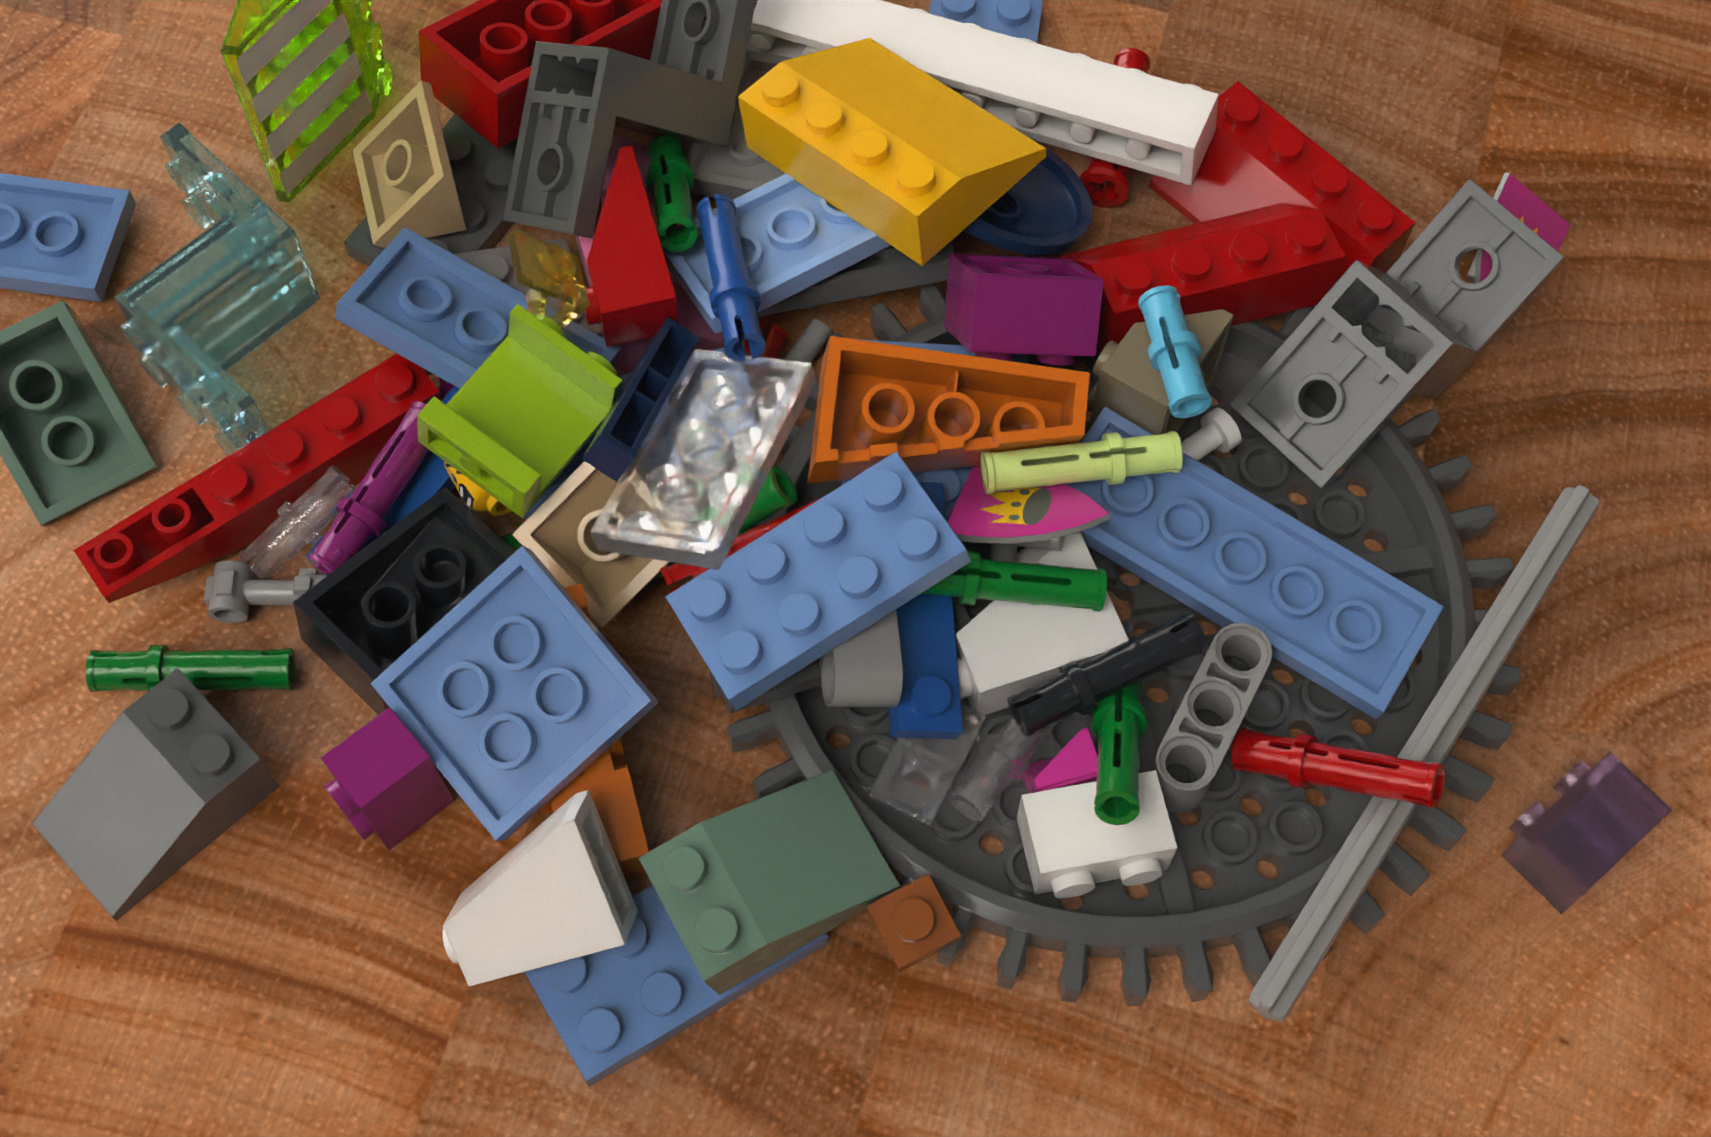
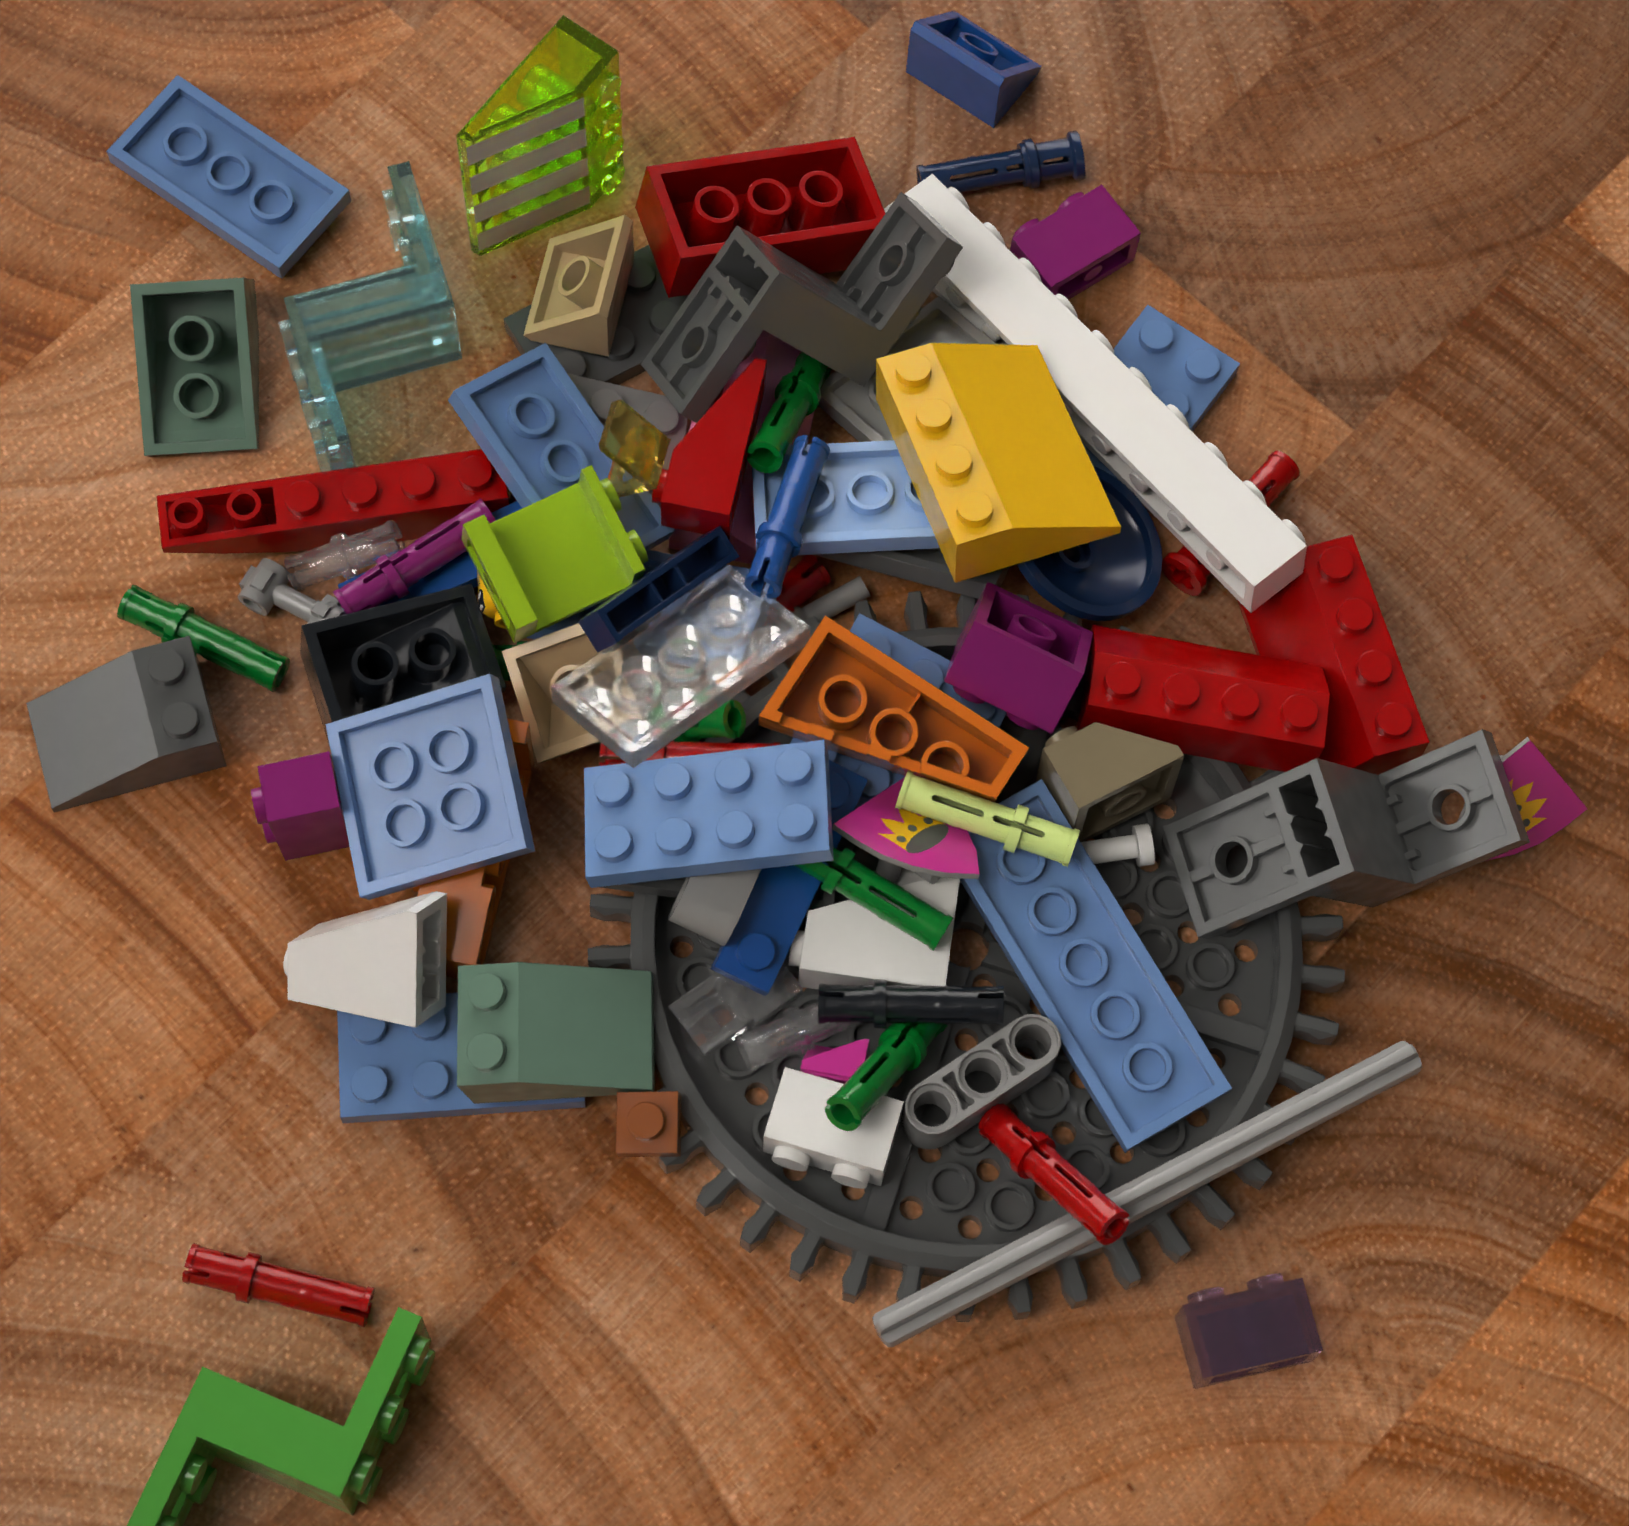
camera: 25 degrees right, 5 degrees up
medium azure pin [1138,285,1212,418] -> none

